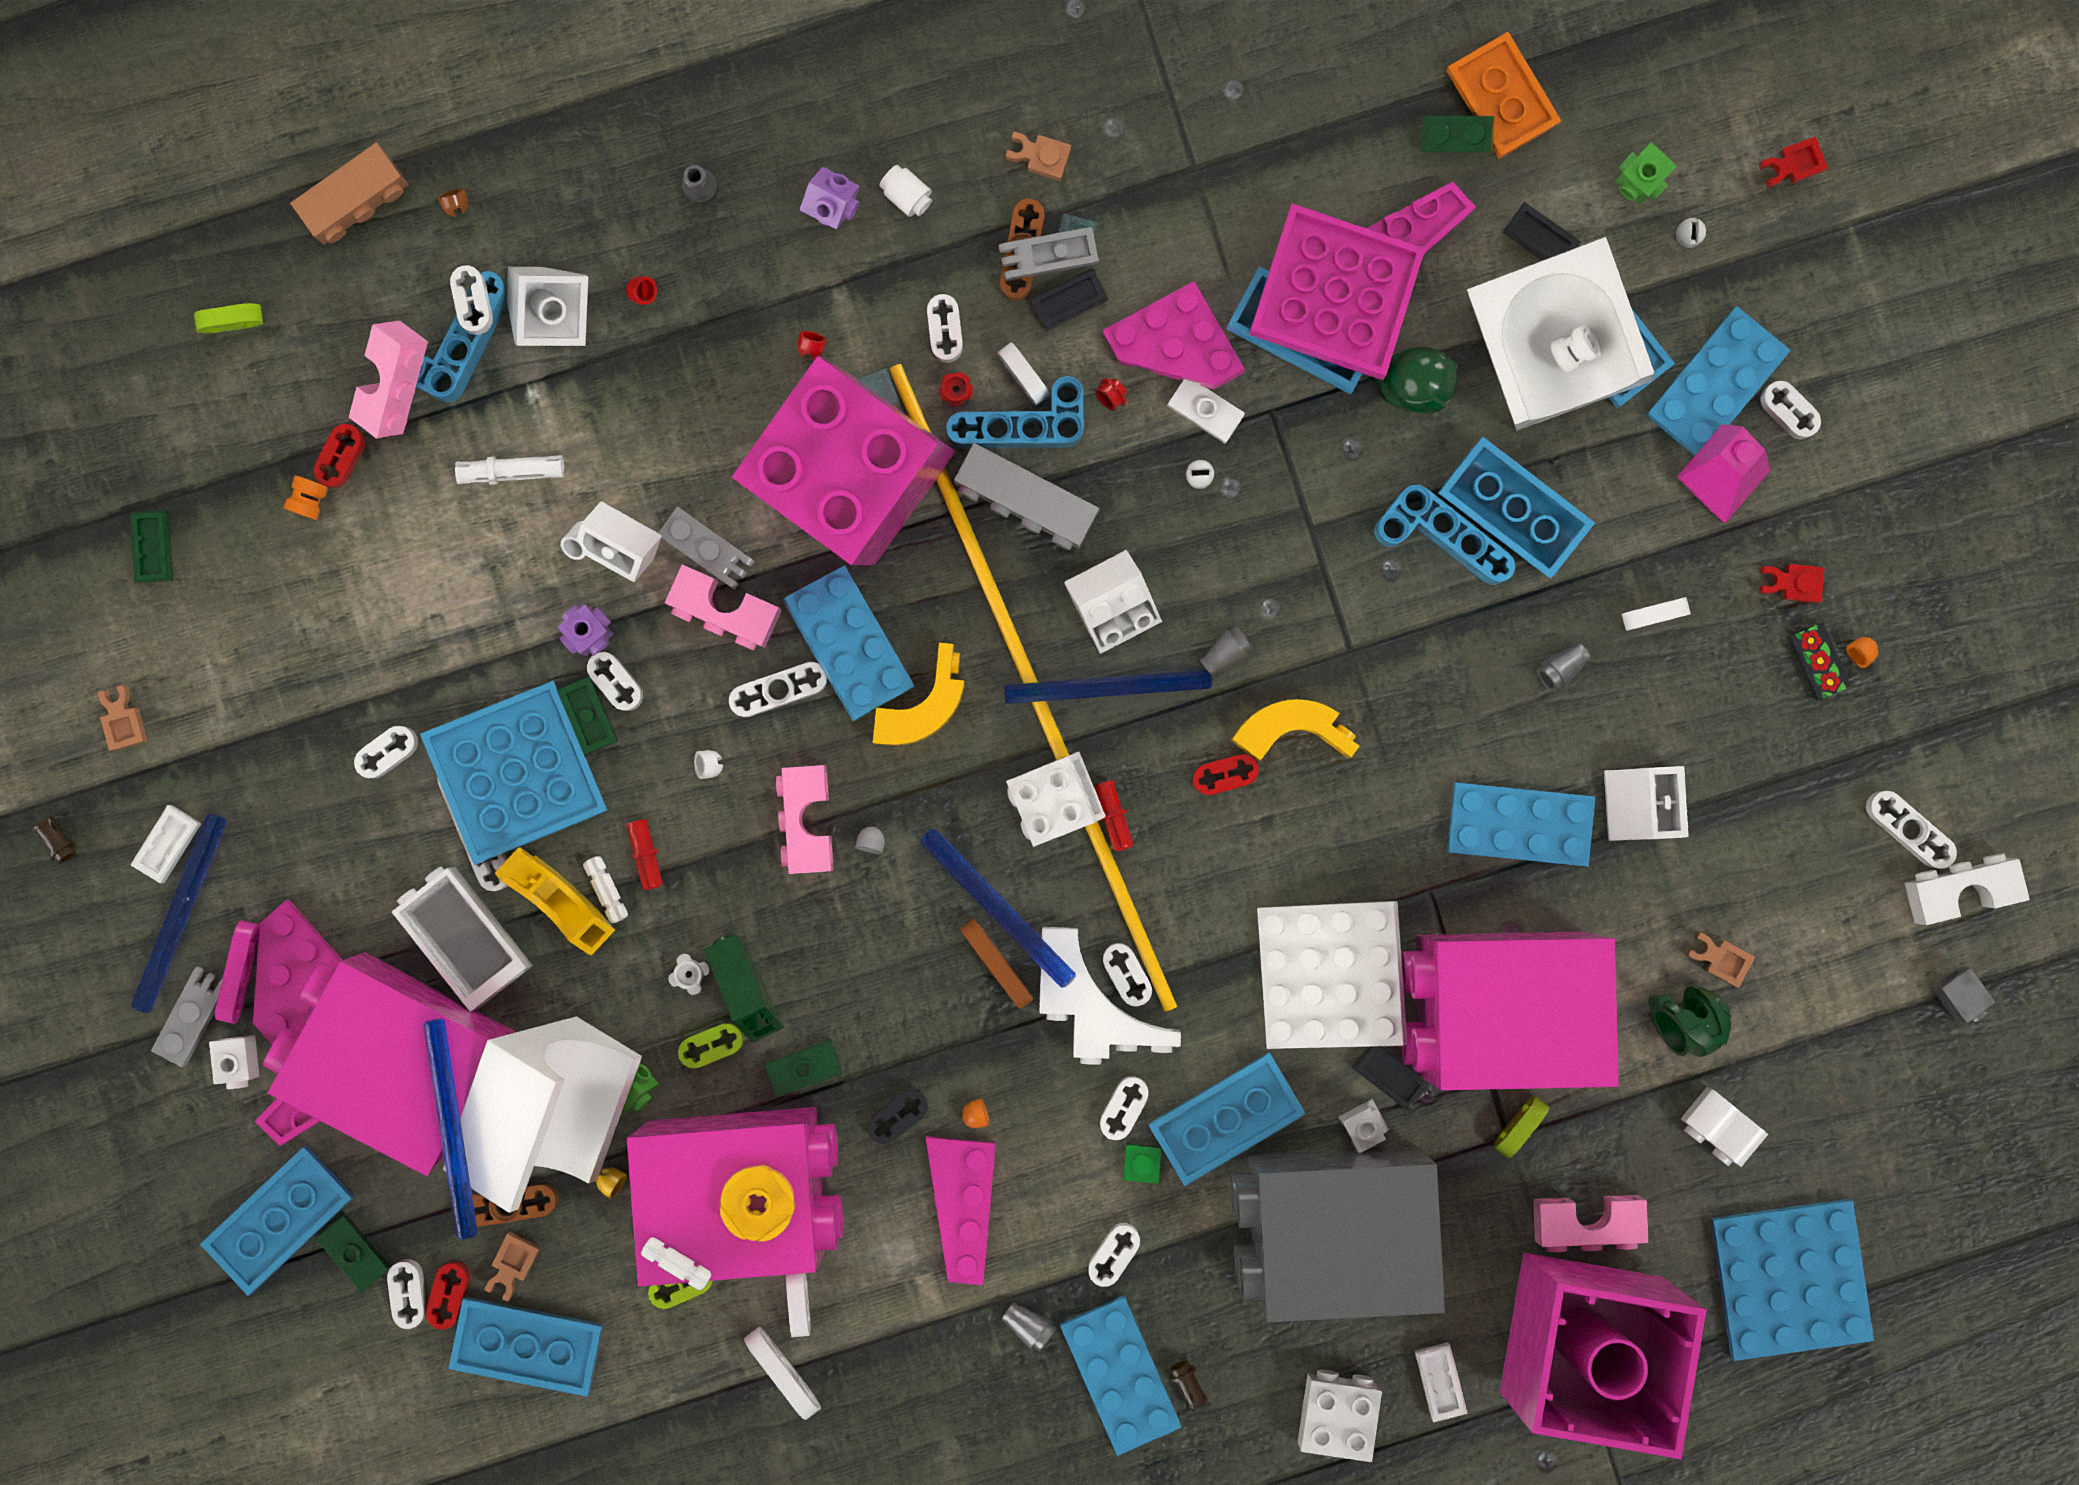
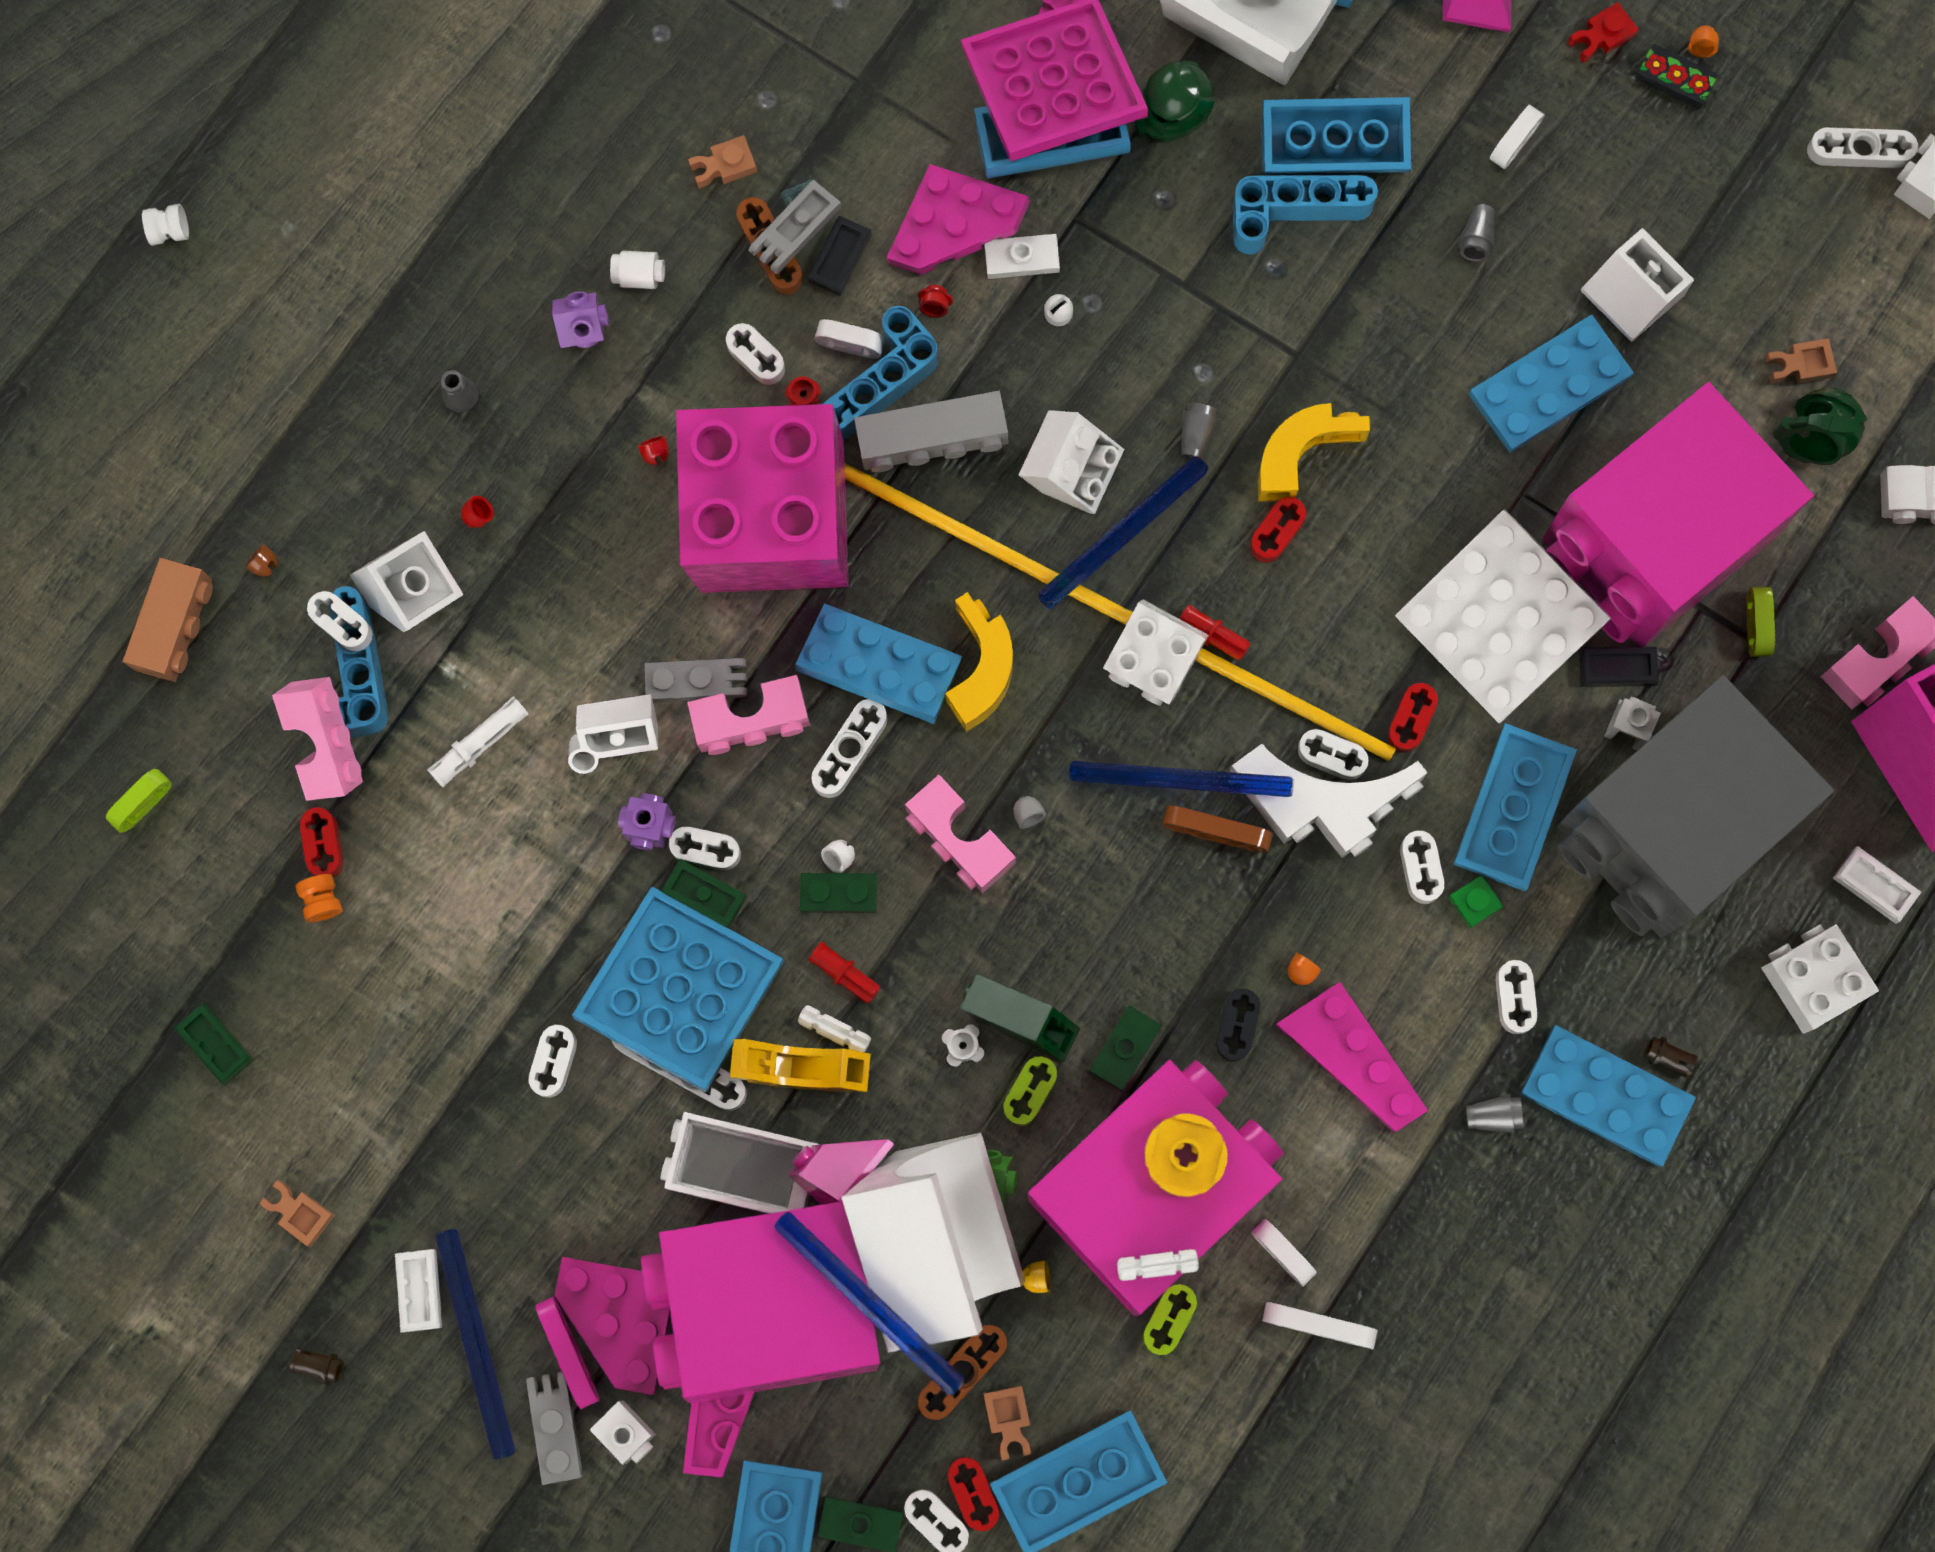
camera: 30 degrees left, 10 degrees down
none -> dark pink slope [788,1139,894,1205]
none -> dark green plate [800,873,877,913]
none -> red beam [1387,683,1438,753]

